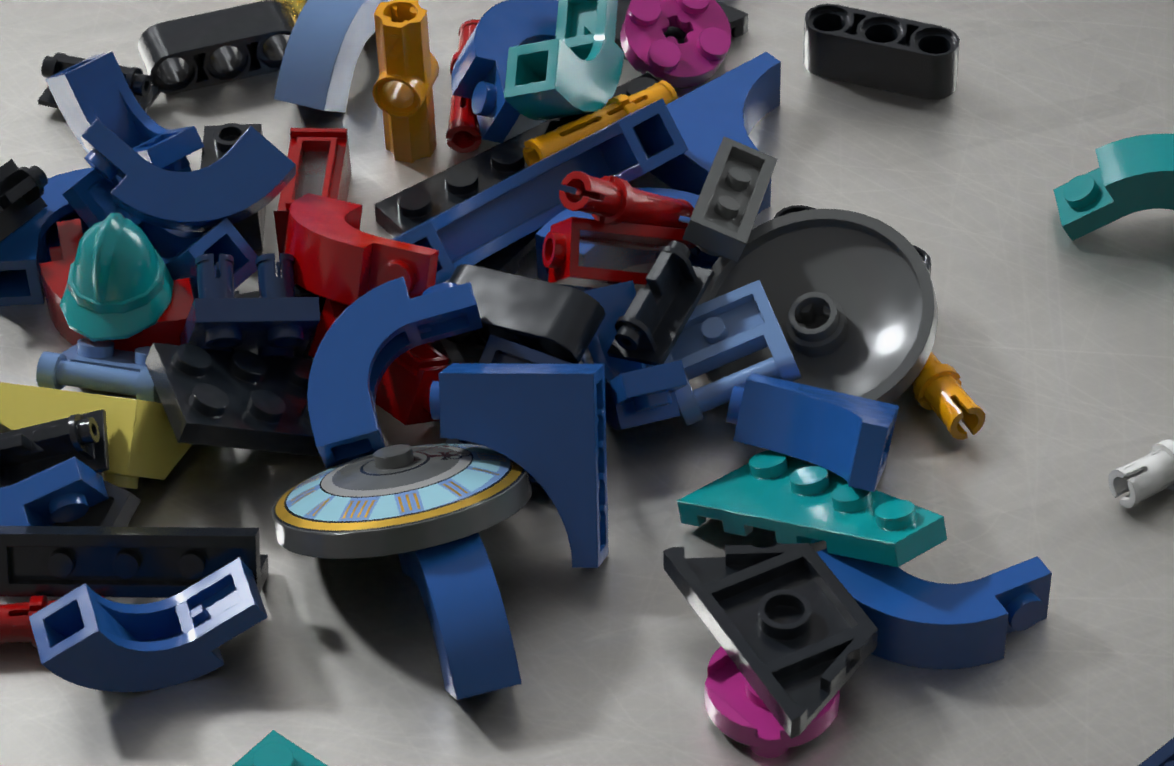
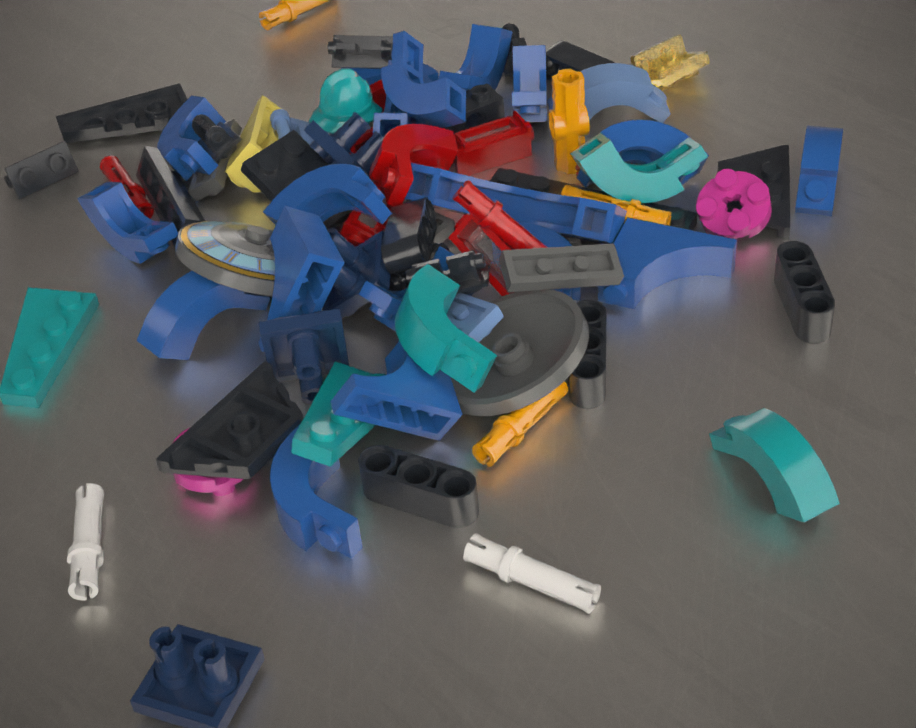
camera: 65 degrees right, 0 degrees up
none -> dark blue plate [259,309,349,405]
none -> black beam [358,445,479,528]
none -> teal arch [395,264,497,393]
none -> arch [512,45,547,122]

